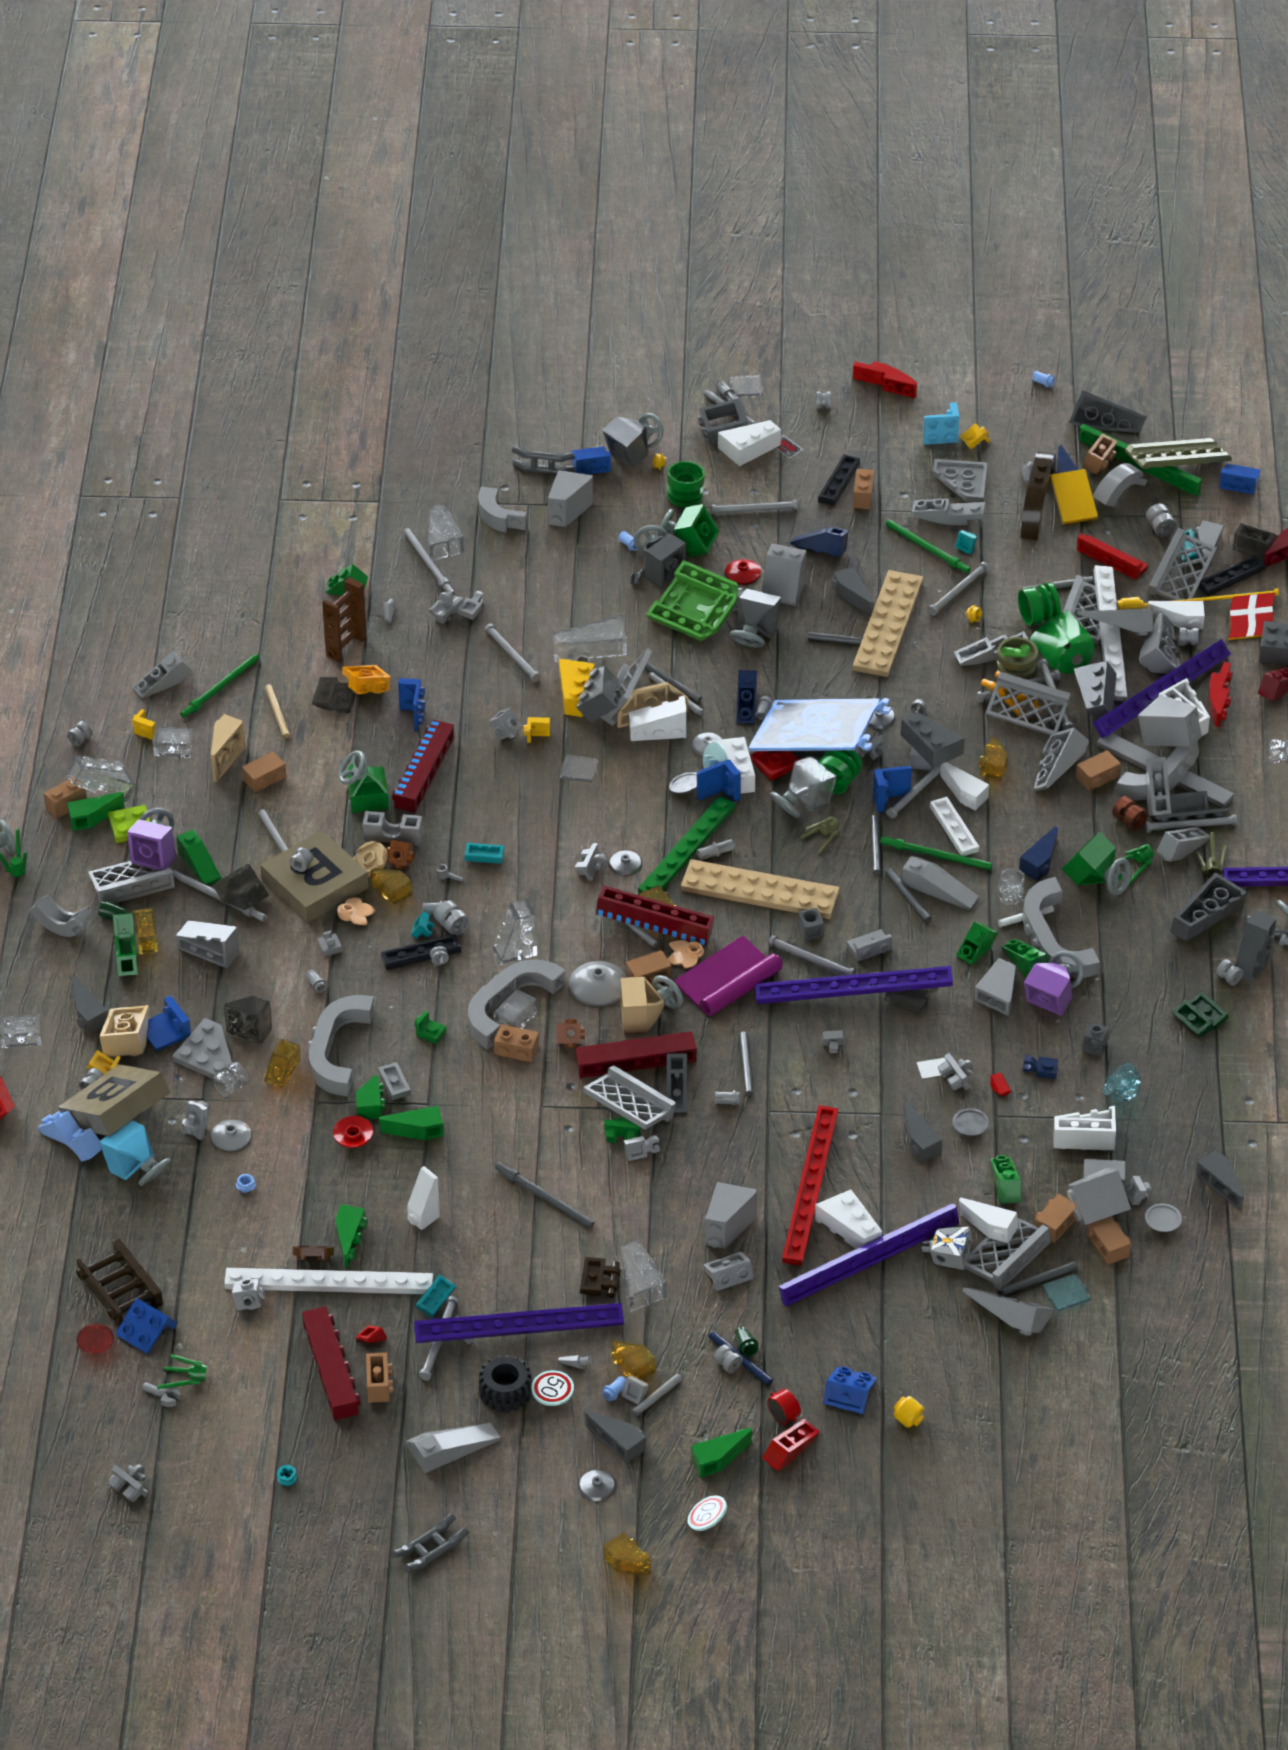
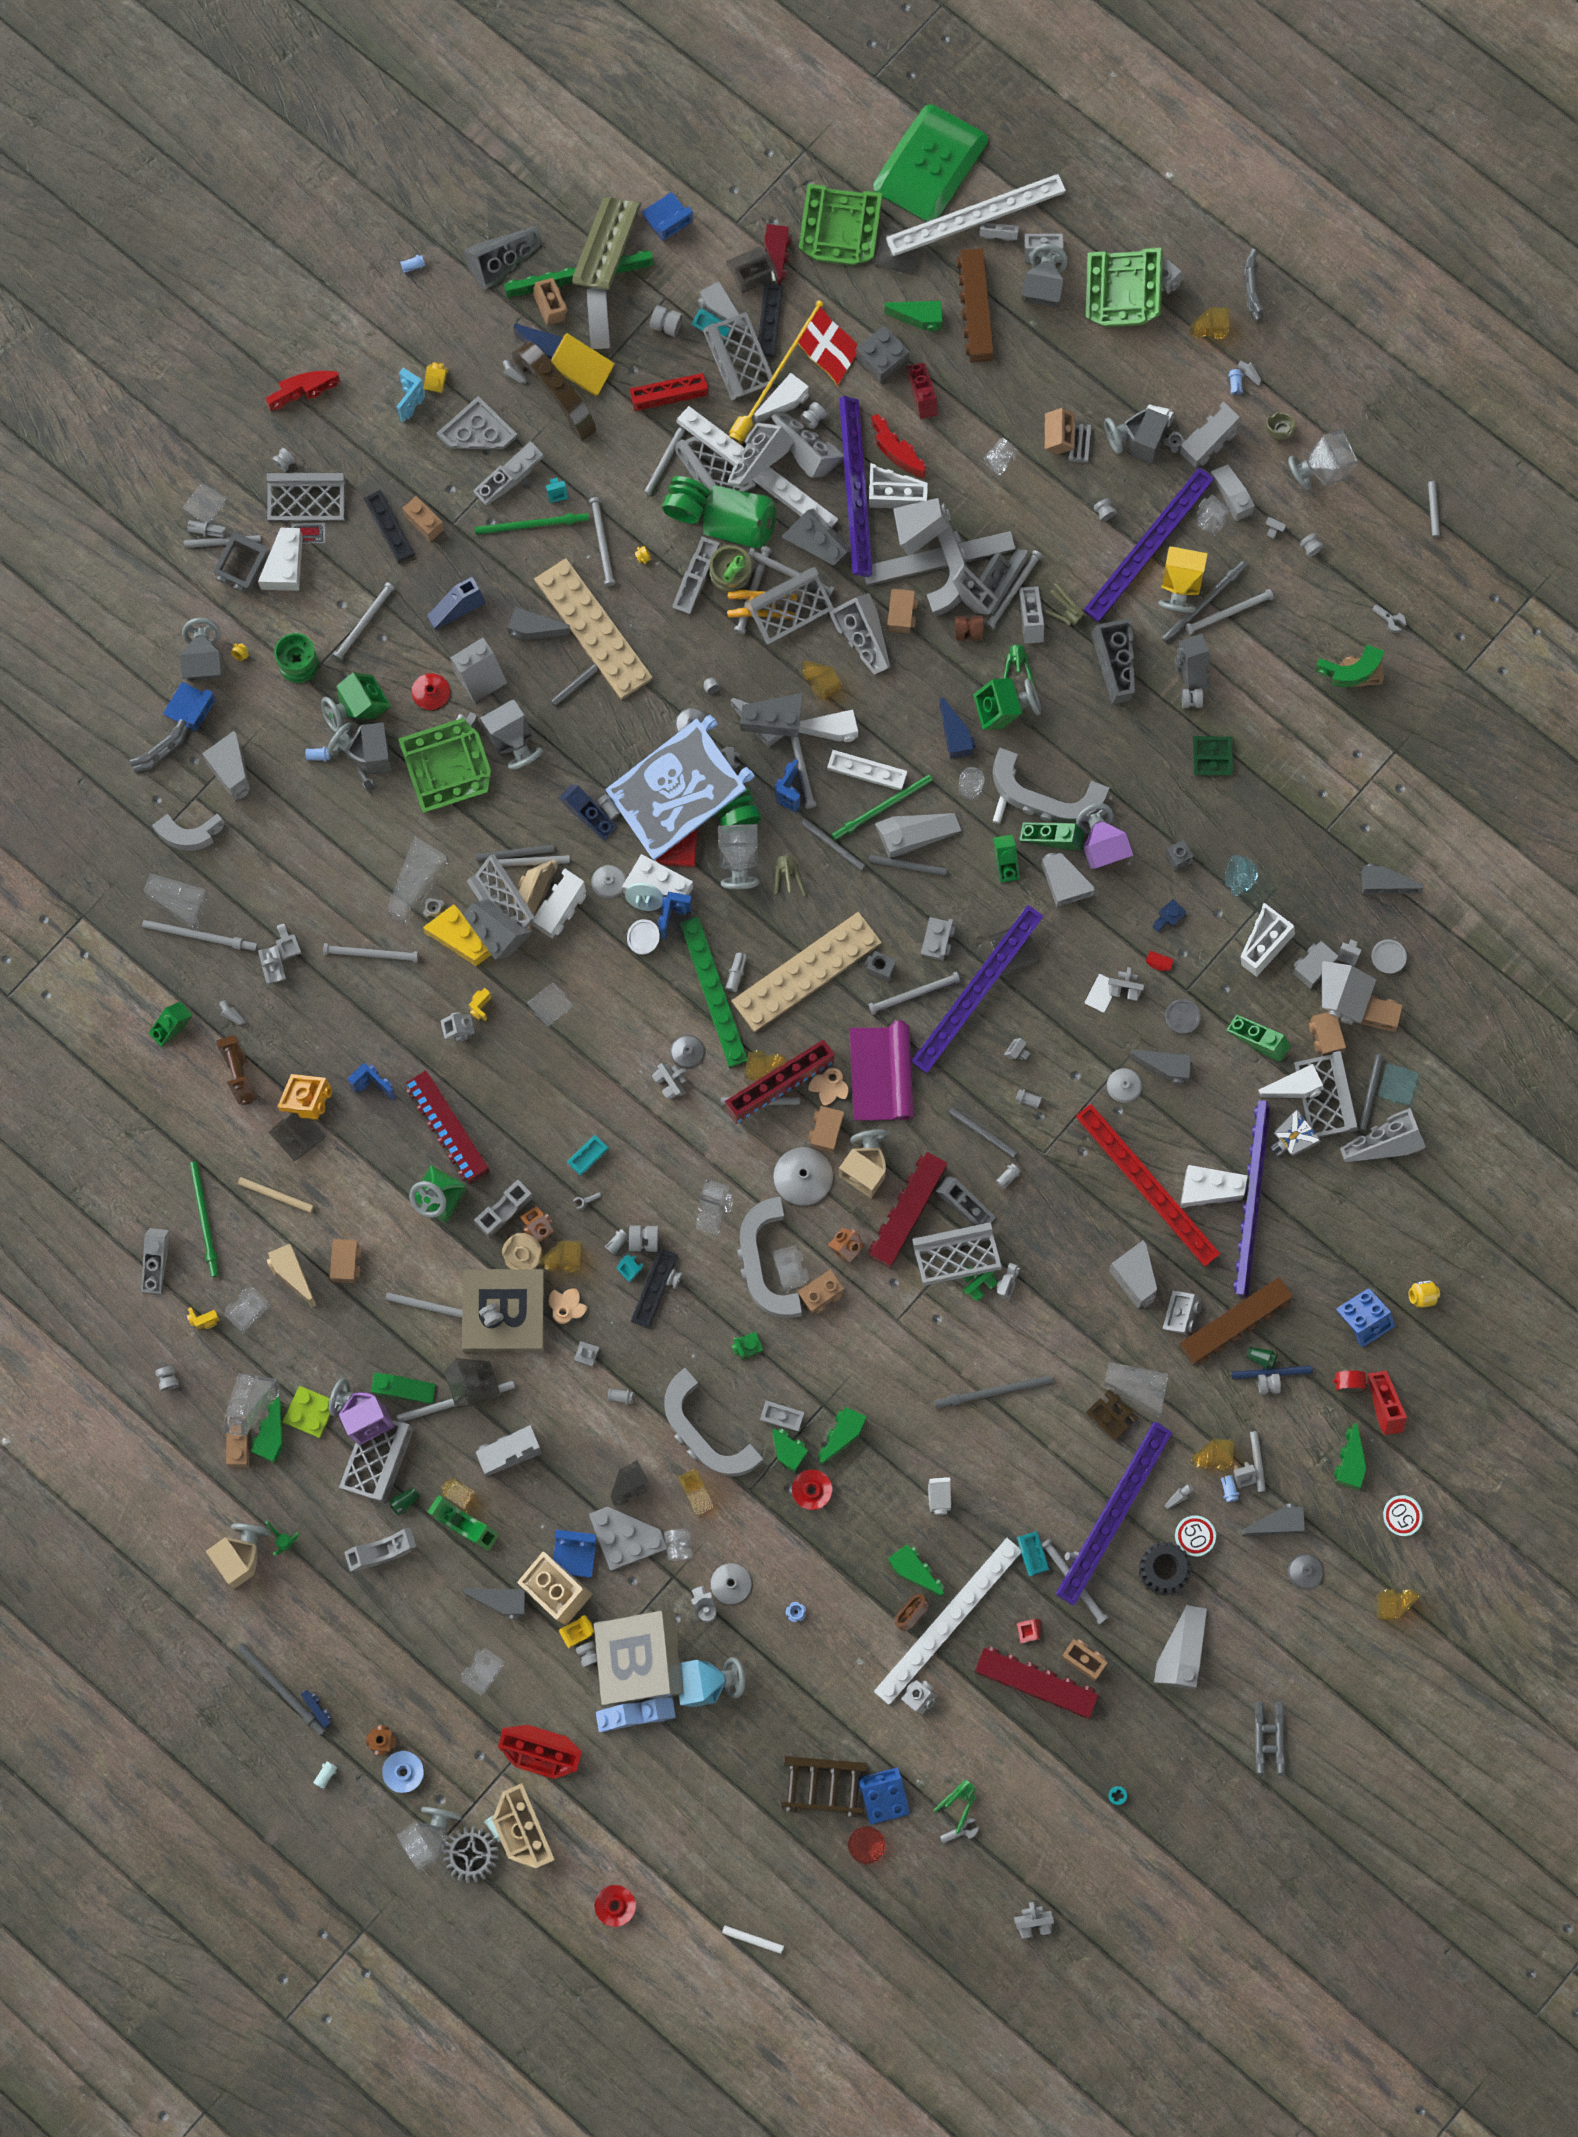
camera: 50 degrees left, 30 degrees up
none -> light grey fence [267,473,345,521]
none -> light grey pin [1015,1089,1042,1109]
none -> light grey piece [1107,1068,1142,1103]
none -> reddish brown brick [1179,1277,1293,1366]

